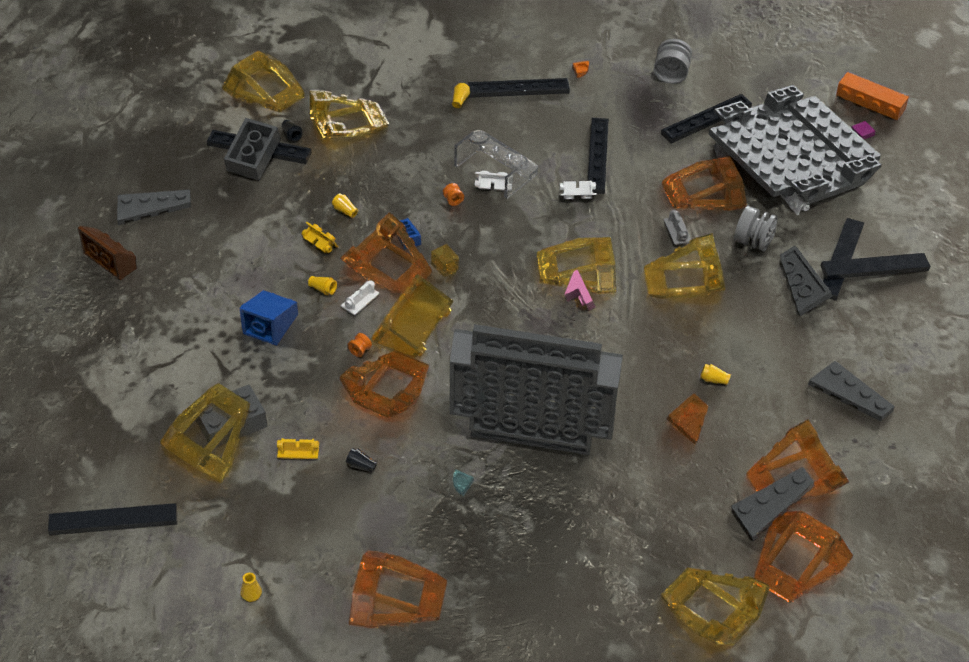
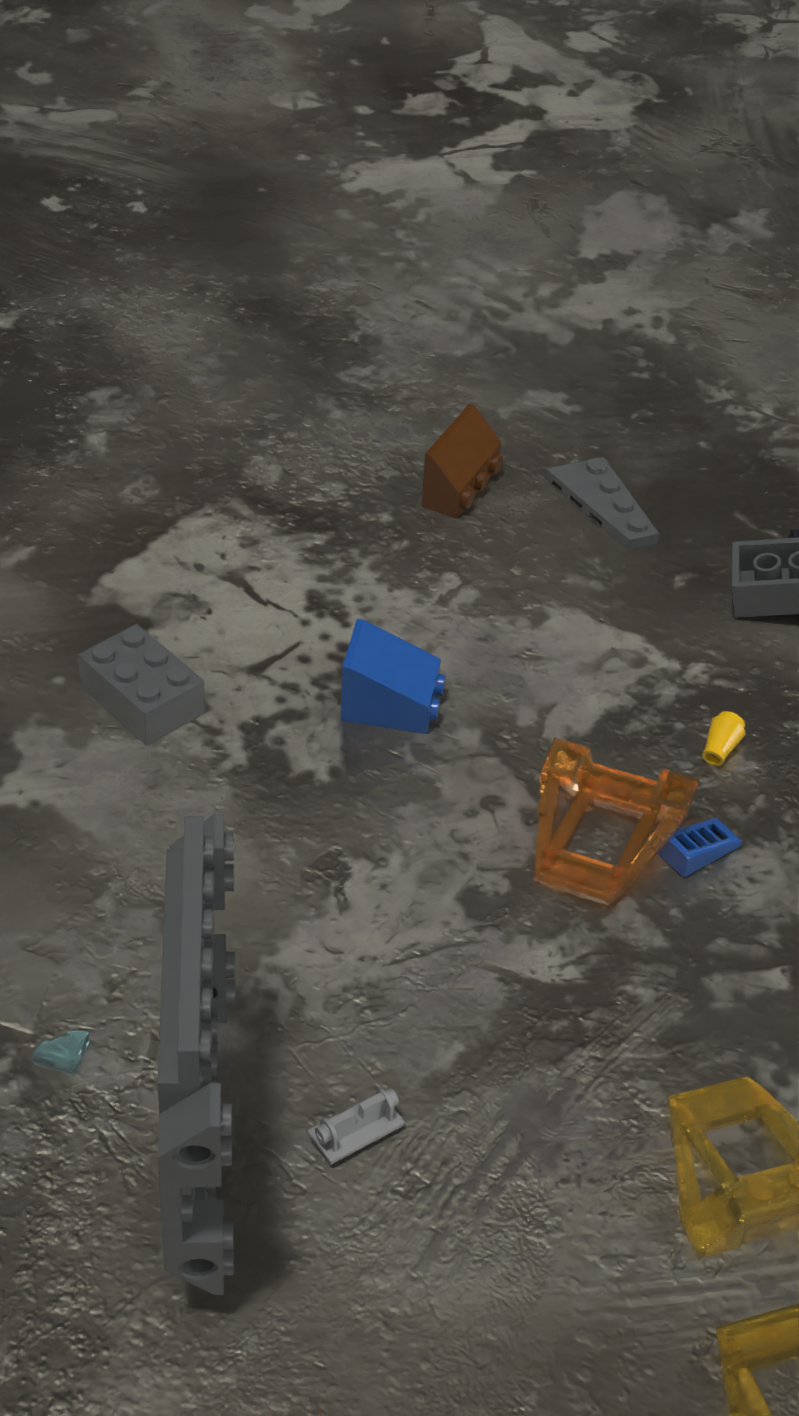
camera: 75 degrees right, 5 degrees down
clear yellow windscreen [160,383,250,483] -> none
yellow hinge [277,438,319,459] -> none
yellow hinge [301,222,338,253] -> none
yellow cone [308,276,337,295] -> none
clear orange windscreen [340,351,429,418] -> none
white hinge [341,280,380,315] -> none
black cone [346,448,378,473] -> none
orange wheel [347,333,372,357] -> none
clear yellow windscreen [370,274,453,358] -> none
clear yellow brick [431,244,459,277] -> none
bright pink slope [565,270,595,310] -> none

